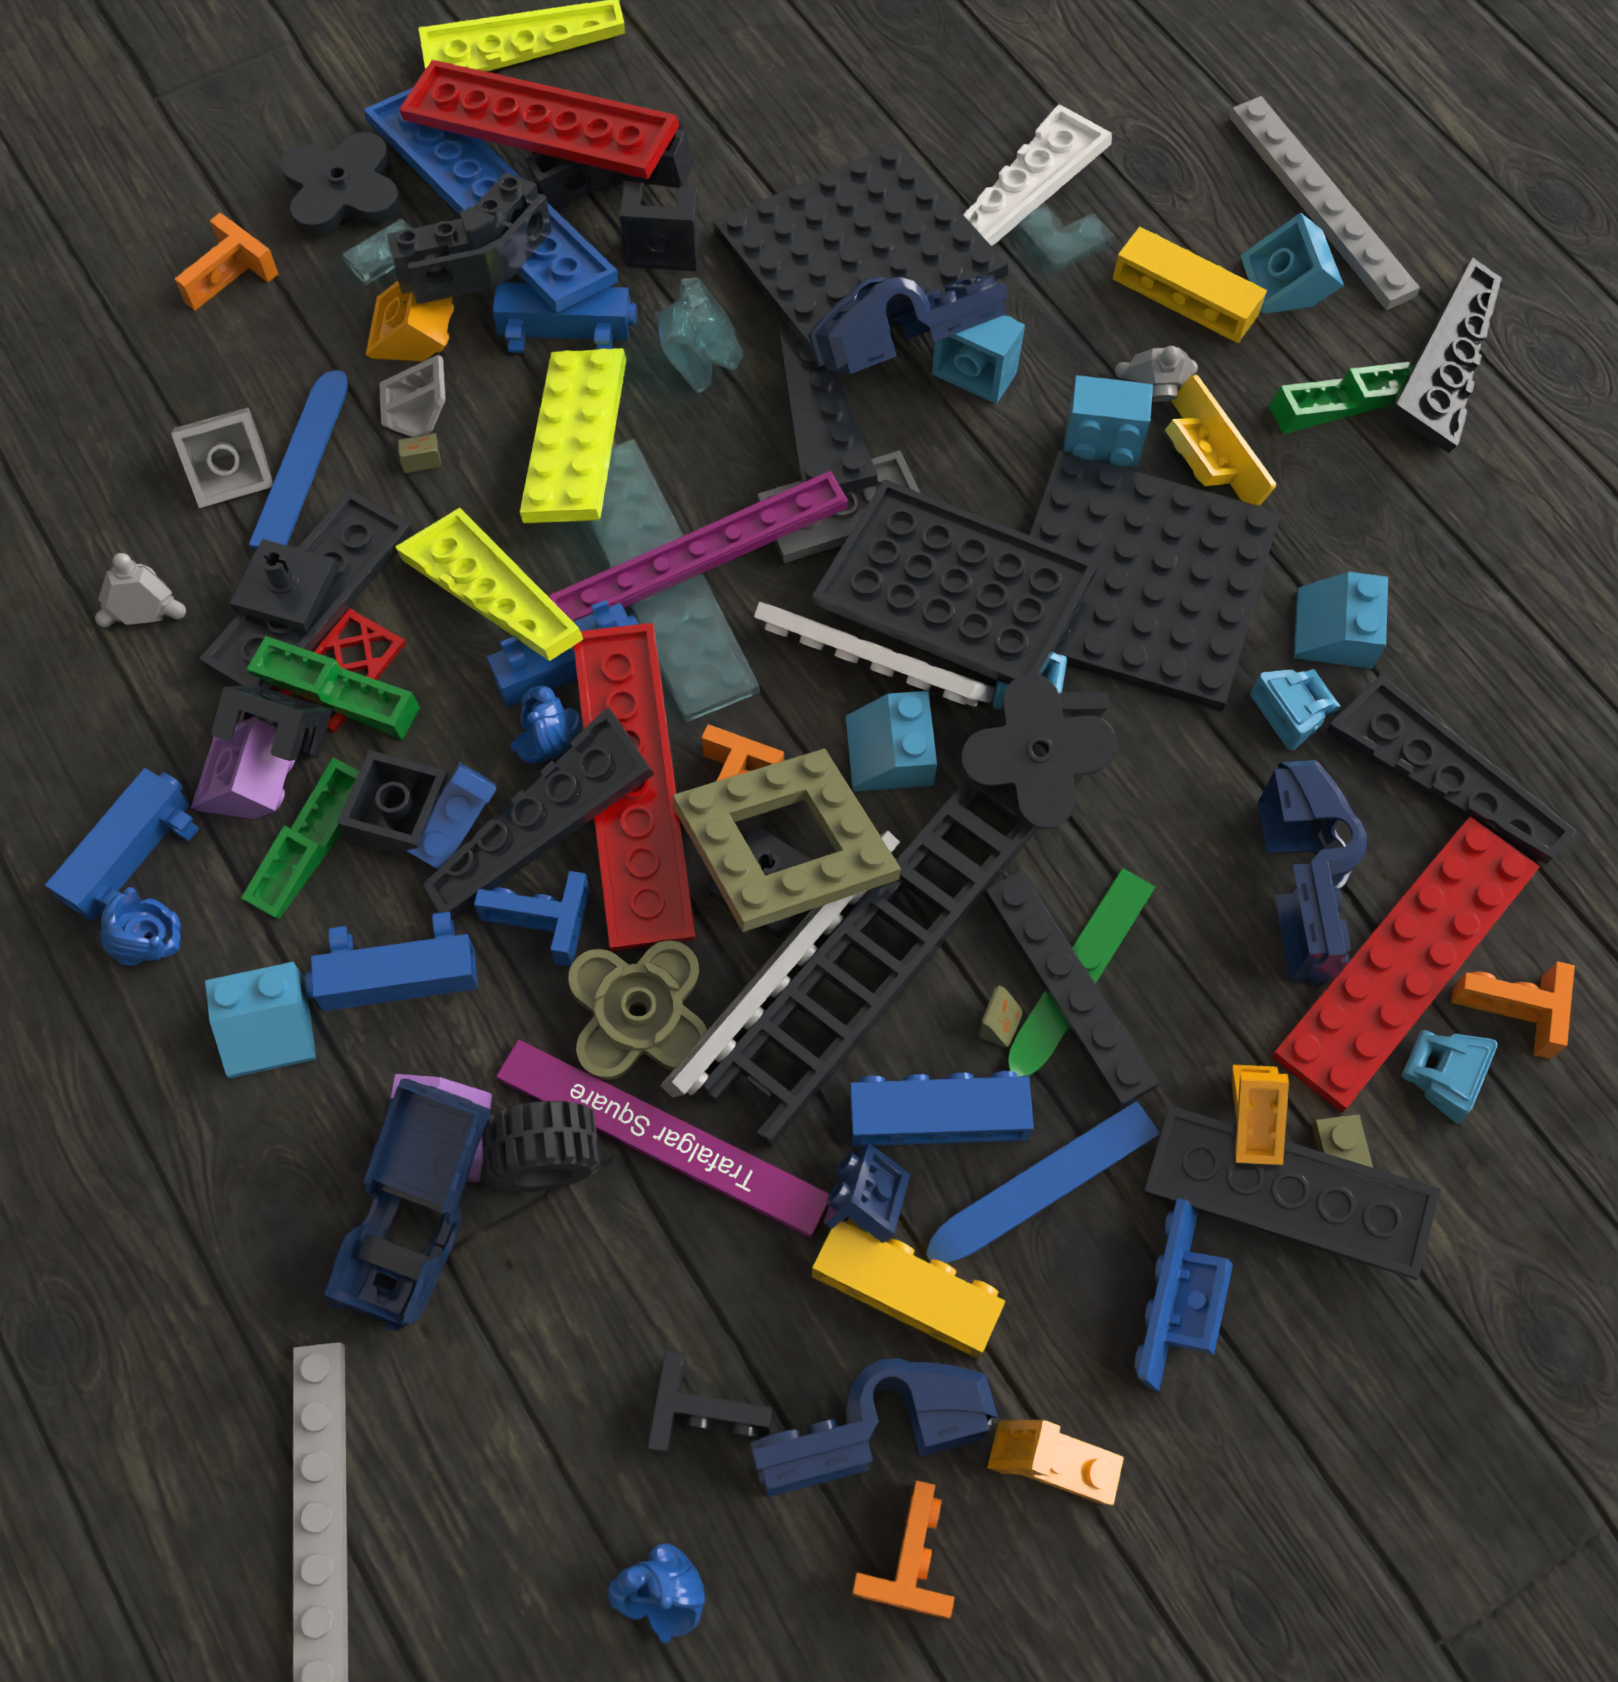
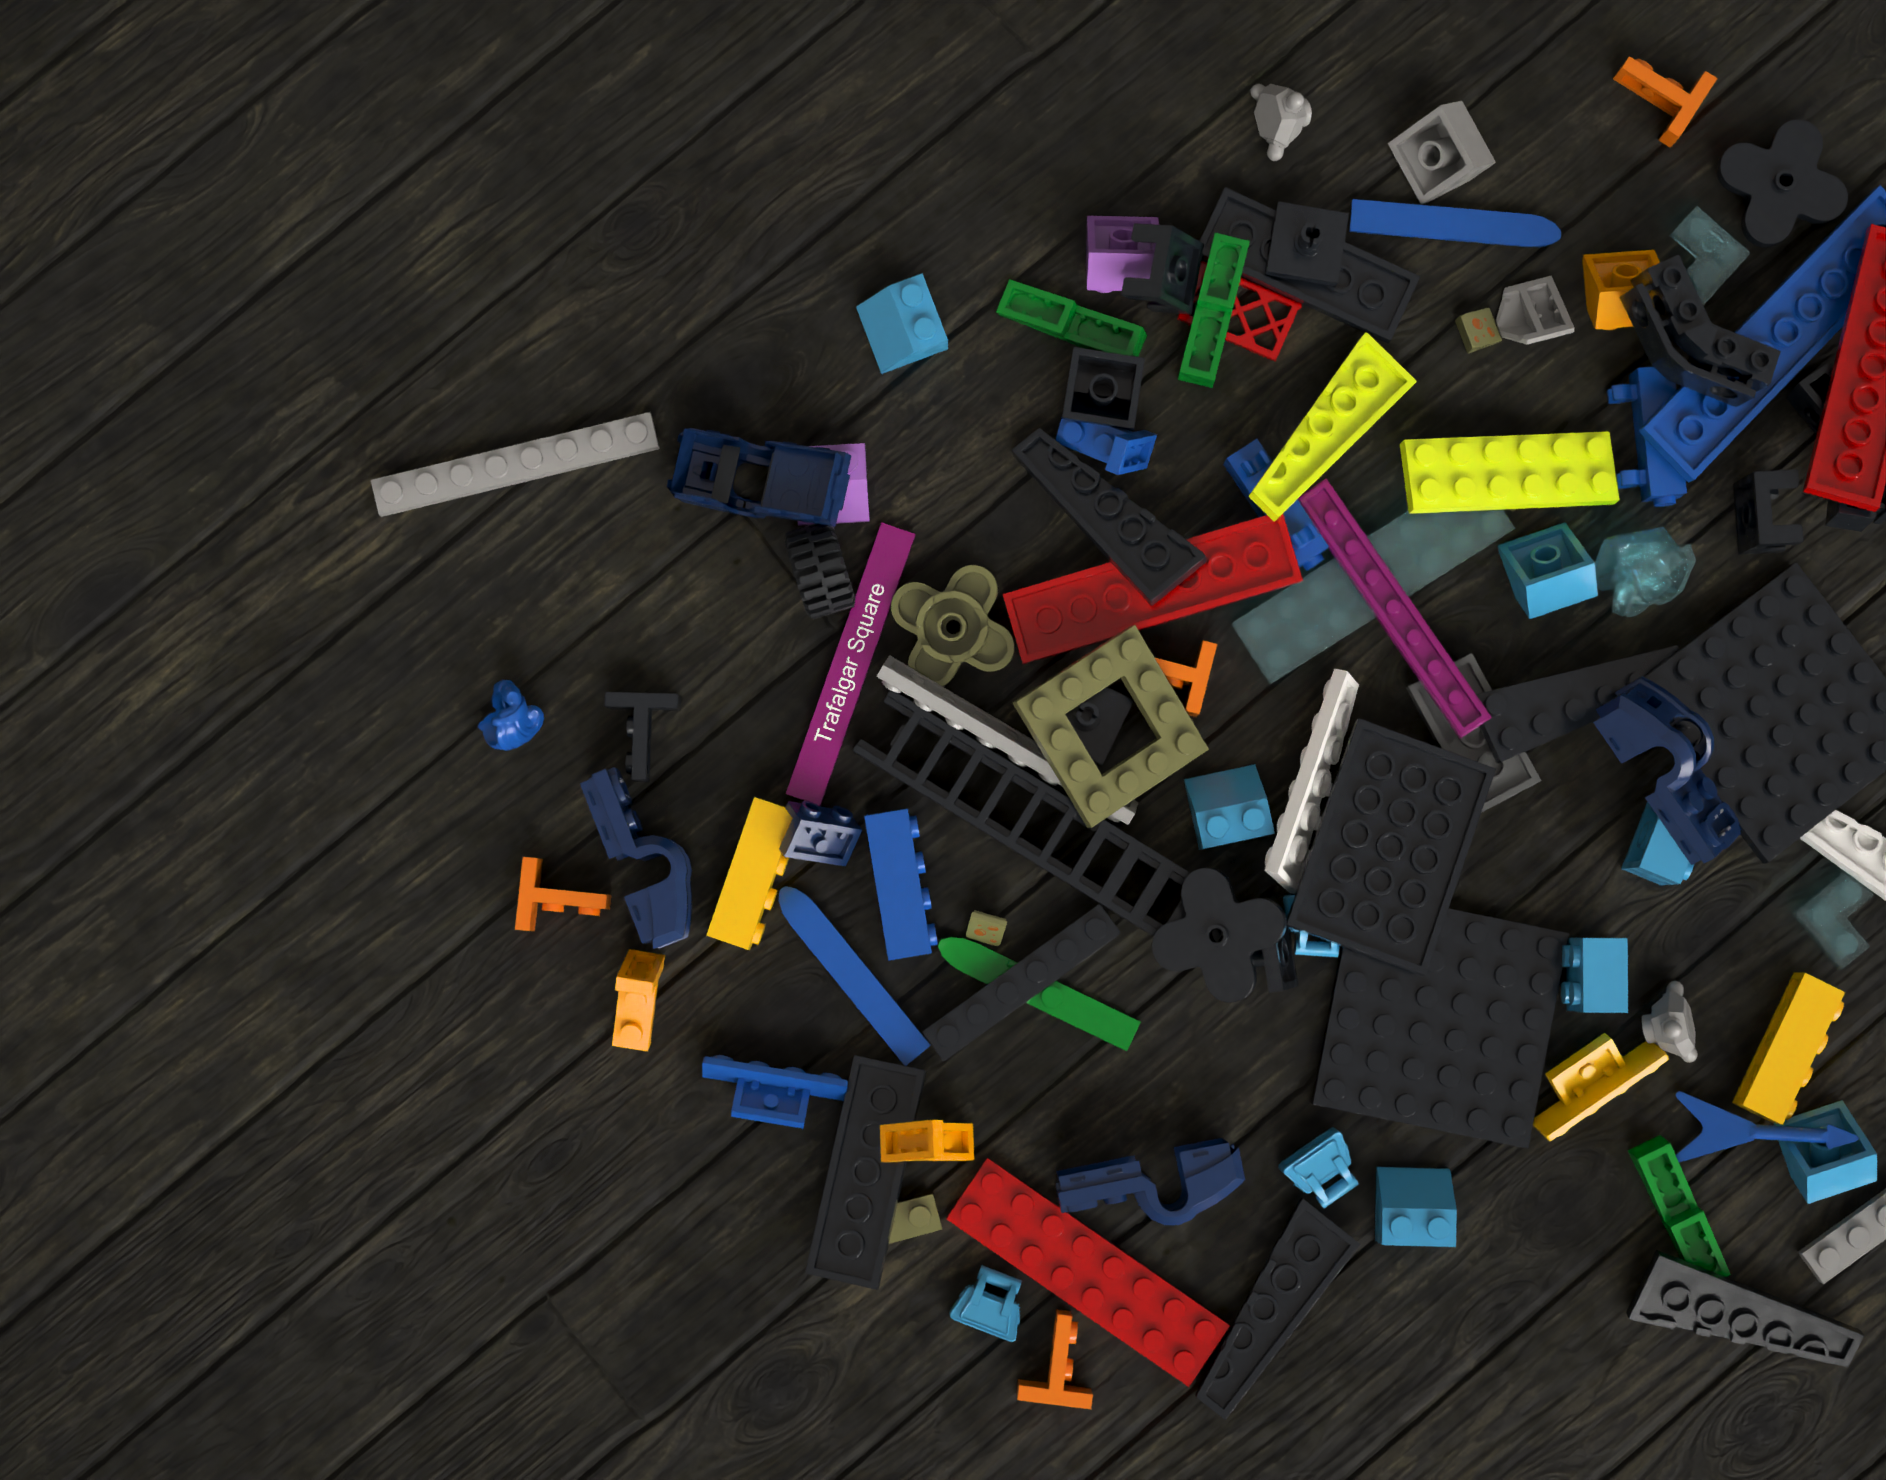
camera: 85 degrees right, 20 degrees up
blue brick [45,768,200,922] -> none
blue hair [99,887,182,965] -> none
blue brick [305,912,478,1011] -> none
blue bracket [474,871,590,967] -> none
blue hair [510,686,583,763] -> none
none -> dark azure slope [1498,522,1598,619]
none -> blue piece [1676,1091,1859,1162]

